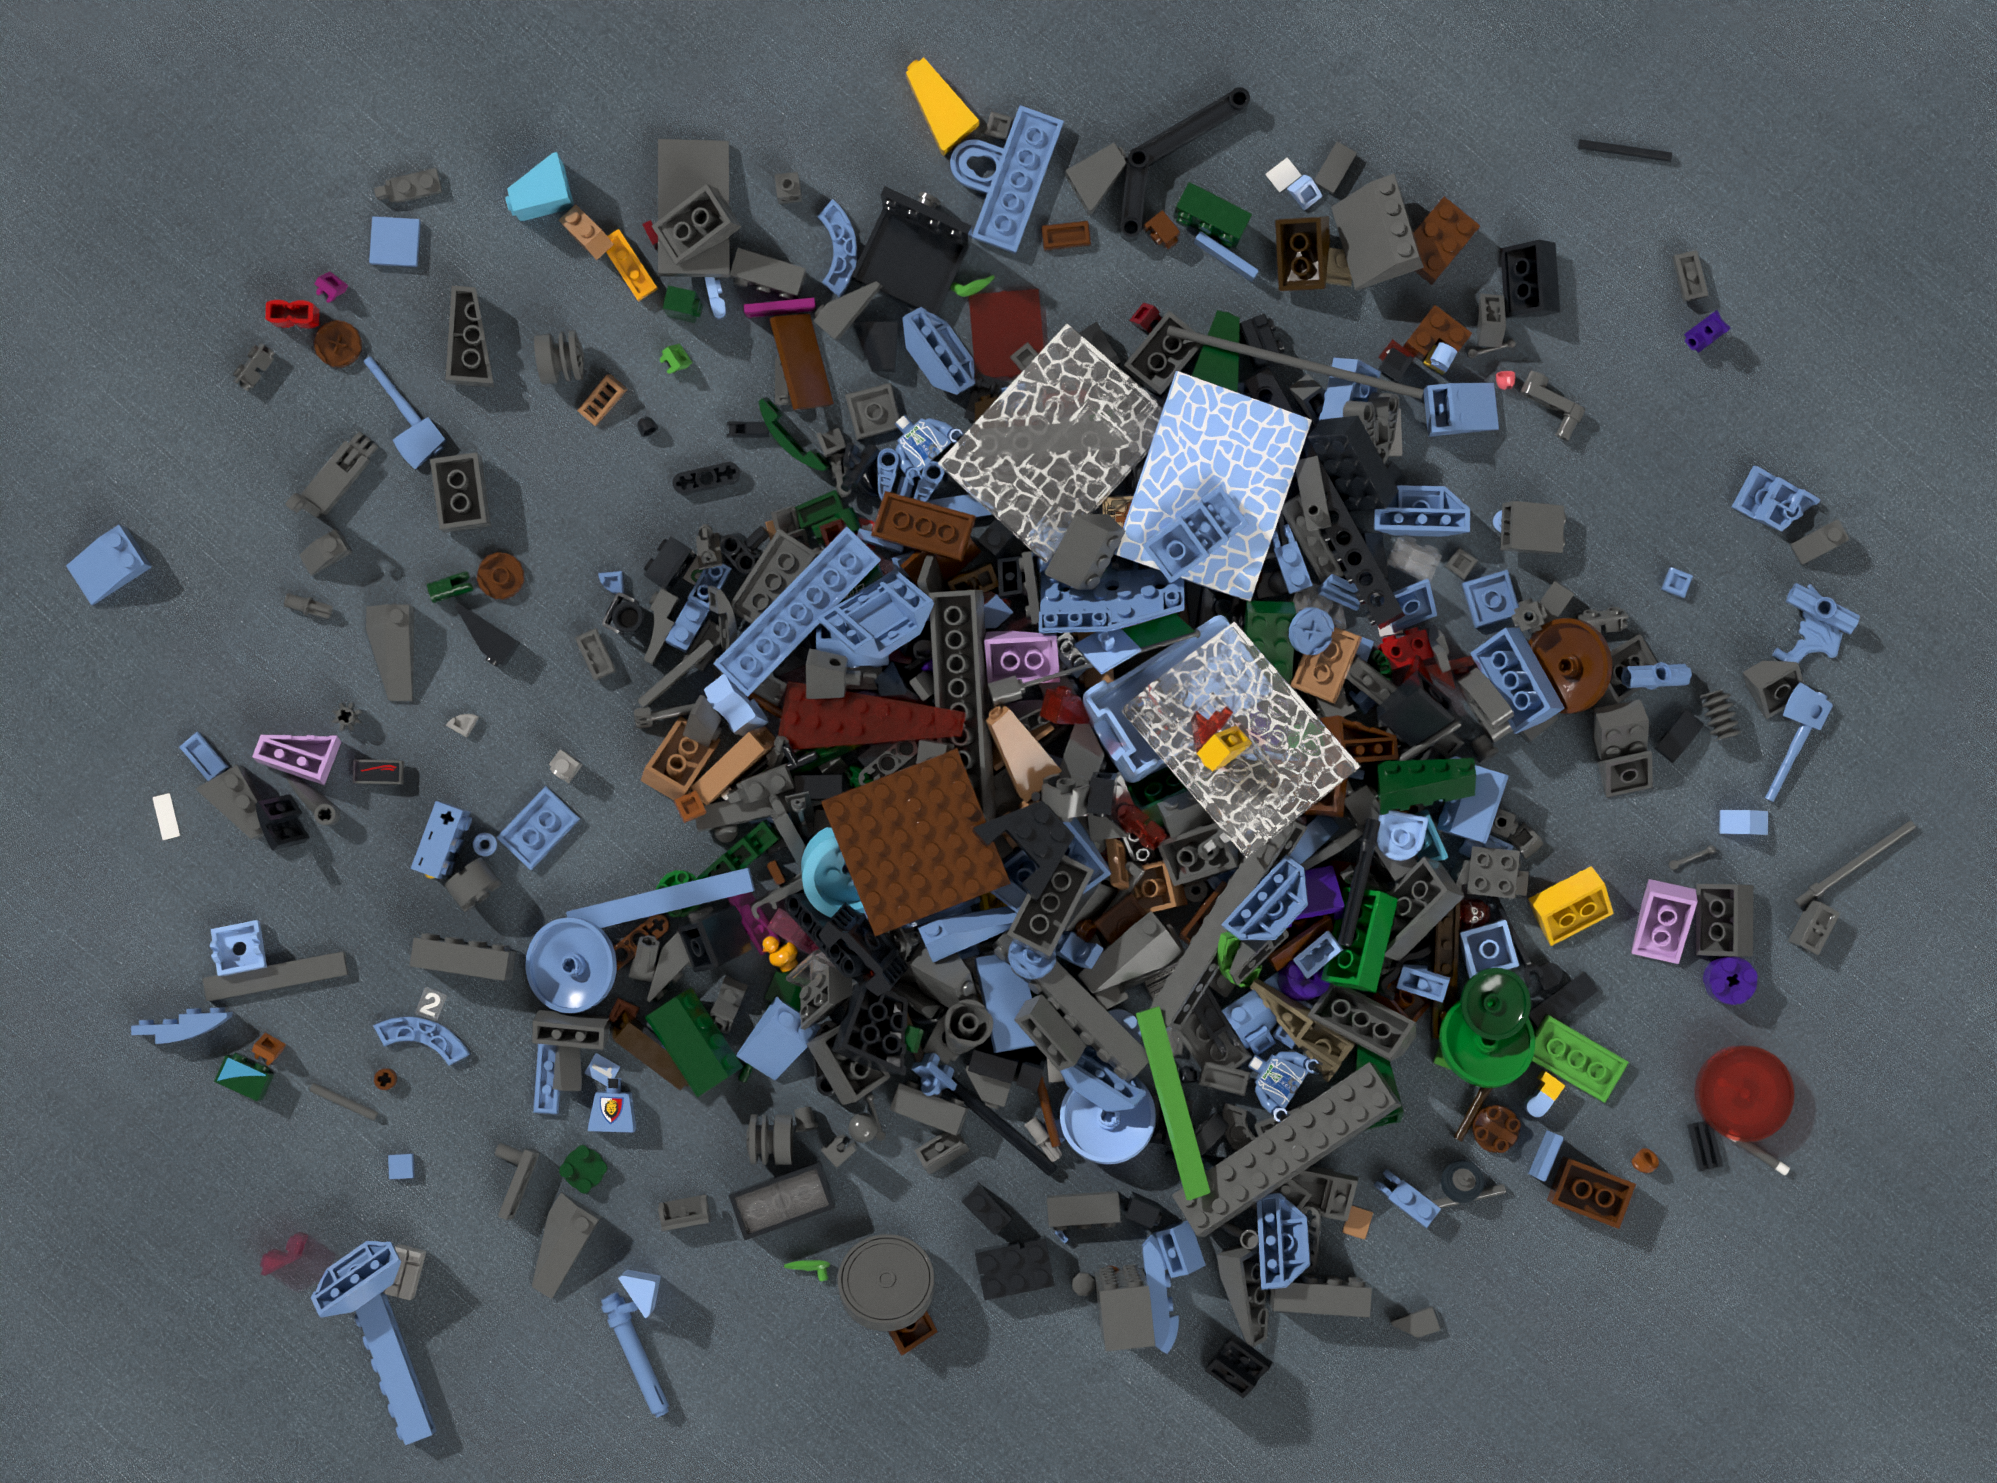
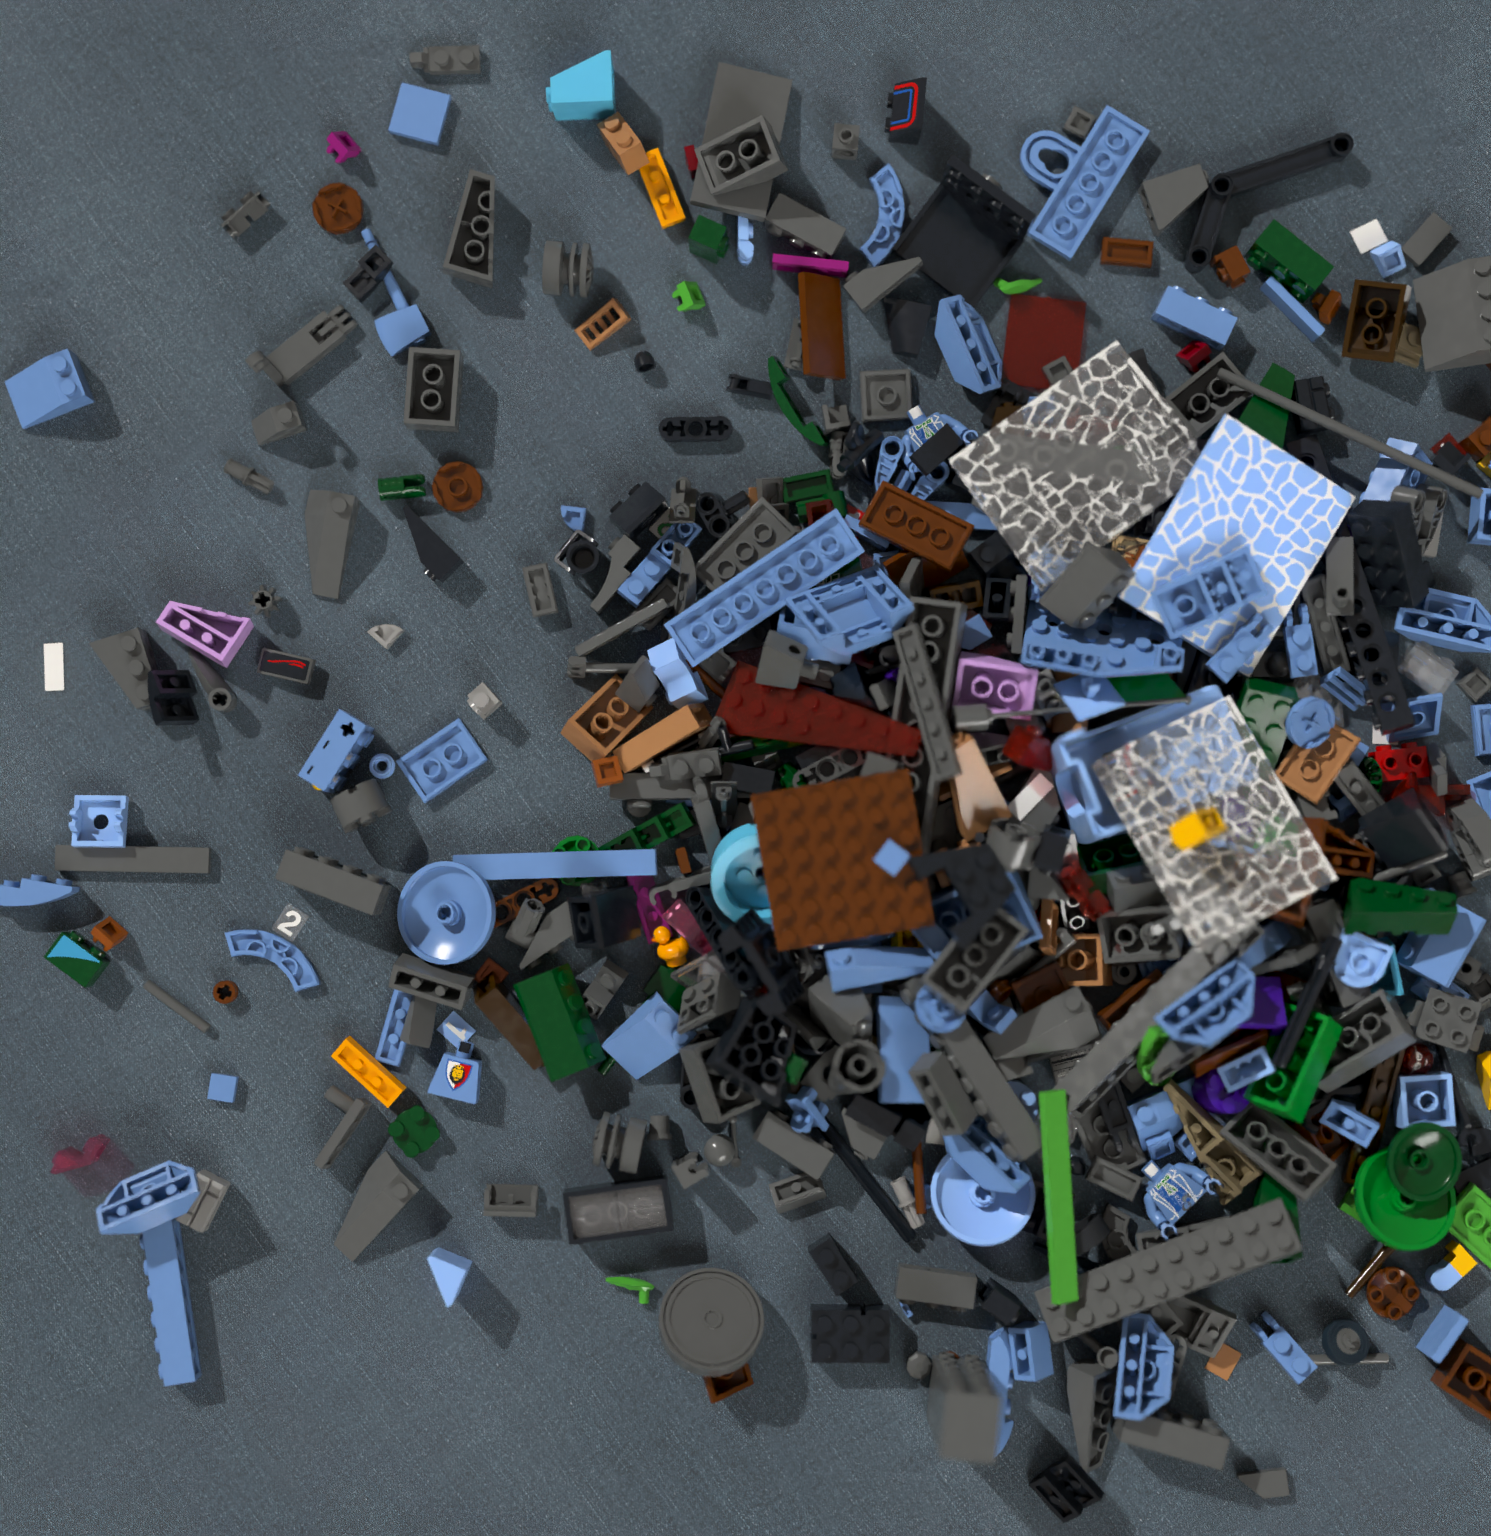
camera: 15 degrees right, 0 degrees up
medium blue tile [179,732,229,781] -> none
red brick [265,300,320,329] -> none
medium blue cylinder [601,1292,669,1417] -> none
yellow slope [906,57,979,156] -> none
clear red slope [1191,706,1233,753] -> none
dark grey slope [1289,374,1325,427] -> none
none -> light orange plate [331,1036,407,1108]
none -> black slope [343,245,393,303]
none -> medium blue tile [873,838,911,876]
none -> black slope [884,77,927,145]
none -> dark grey tile [892,623,963,782]
none -> black slope [909,423,964,477]
none -> white sticker [1008,773,1054,821]
none -> medium blue brick [1151,285,1238,351]
none -> medium blue hinge [1206,613,1274,683]
none -> dark orange tile [1312,289,1342,325]

